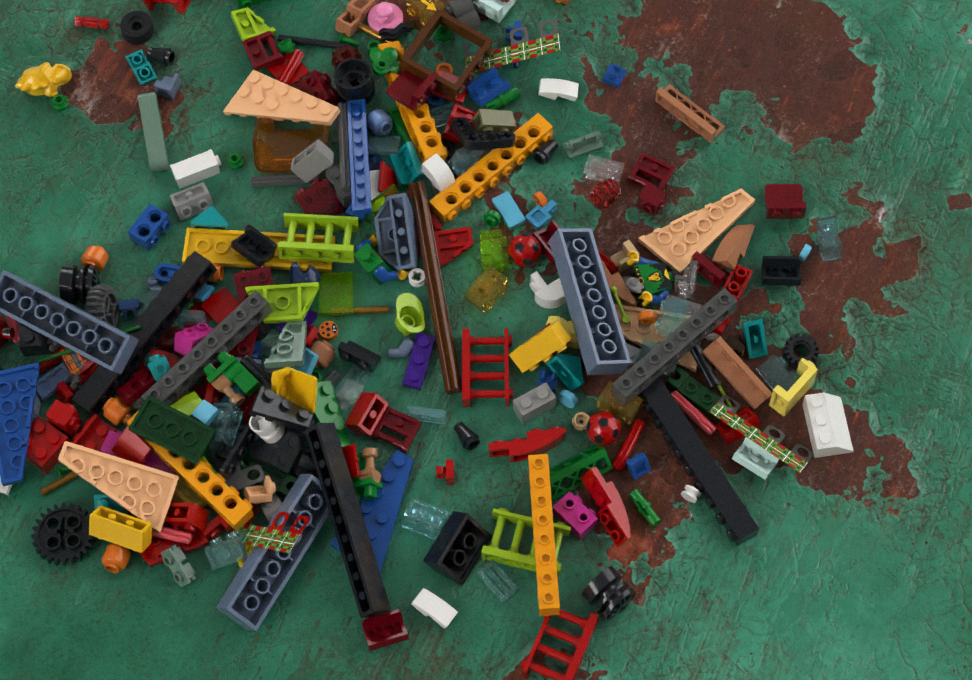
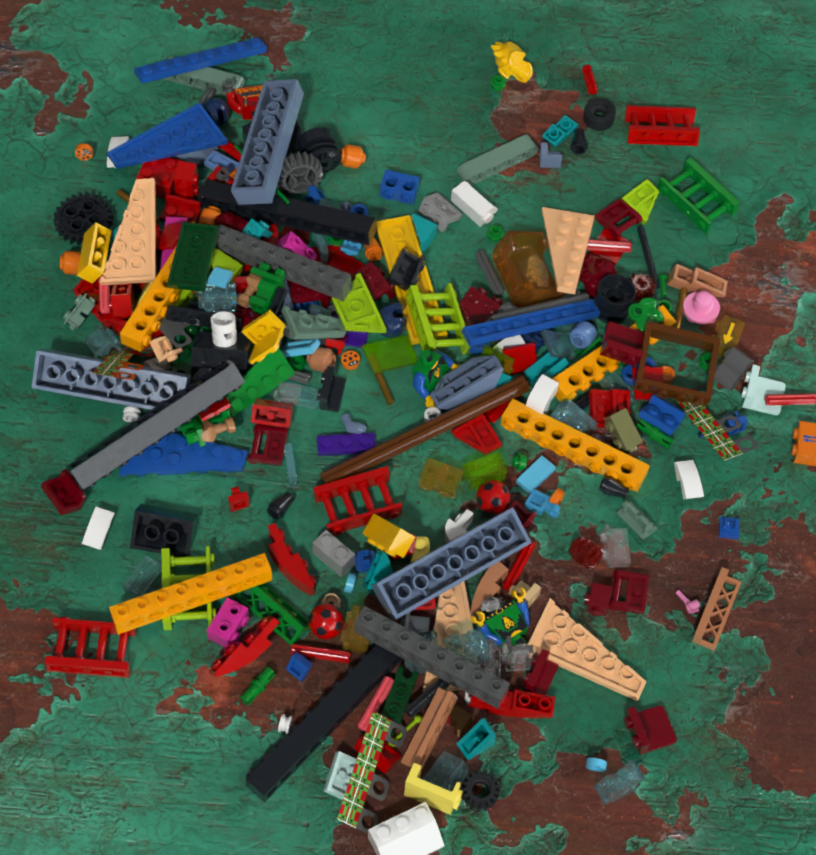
camera: 65 degrees right, 5 degrees down
black wing [249,386,313,431] -> none
green plate [278,38,295,54] -> none
light grey brick [291,139,334,183] -> none
black hair [378,20,416,42] -> none
lime piece [395,293,425,337] -> none
clear light blue bracket [402,498,450,540] -> none
black beam [451,117,516,151] -> none
black wheel [582,566,636,621] -> none
lime hinge [610,286,630,324] -> none
orange tile [638,311,658,325] -> none
nougat slope [712,224,755,270] -> none
black bracket [761,256,801,286] -> none
none -> white bush [123,406,141,423]
none -> bright pink hand [676,590,700,613]

